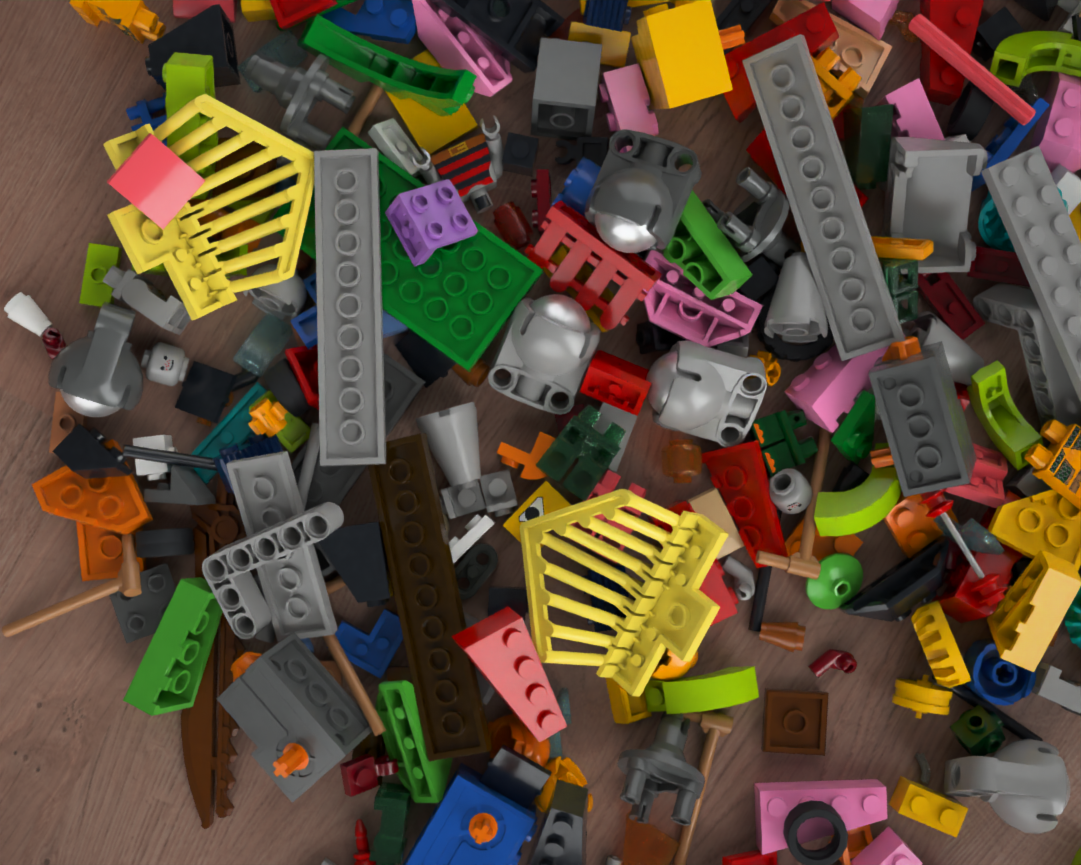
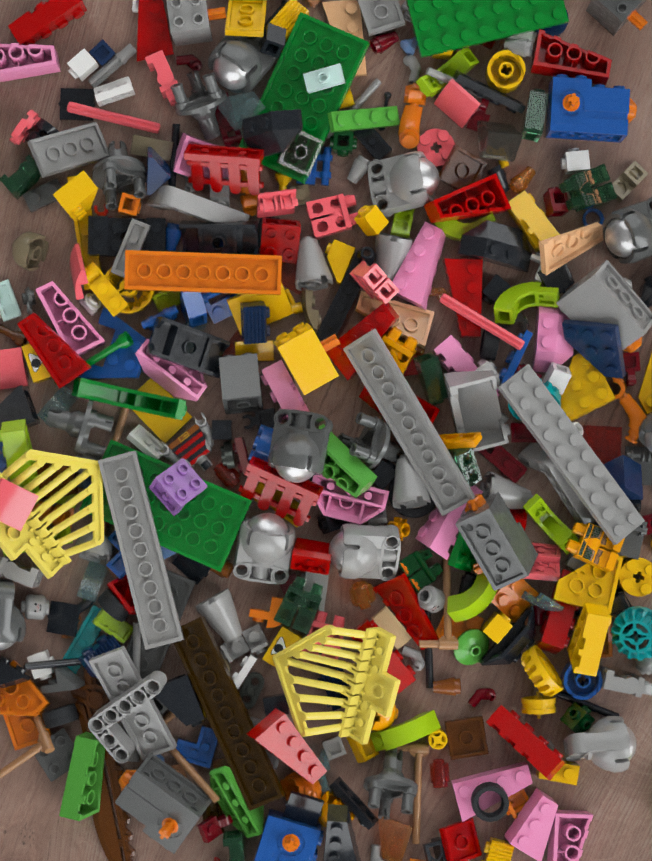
camera: 10 degrees left, 0 degrees up
light orange gear [248,398,288,437] -> none
red axle [918,488,1008,606] -> none
none -> pearl dark grey plate [220,440,236,469]
none -> light grey plate [322,736,347,761]
none -> black plate [329,776,379,830]
none -> yellow wheel [427,729,447,750]
none -> clear red brick [429,759,450,788]
none -> yellow brick [480,611,513,644]
none -> red wedge [486,705,565,780]

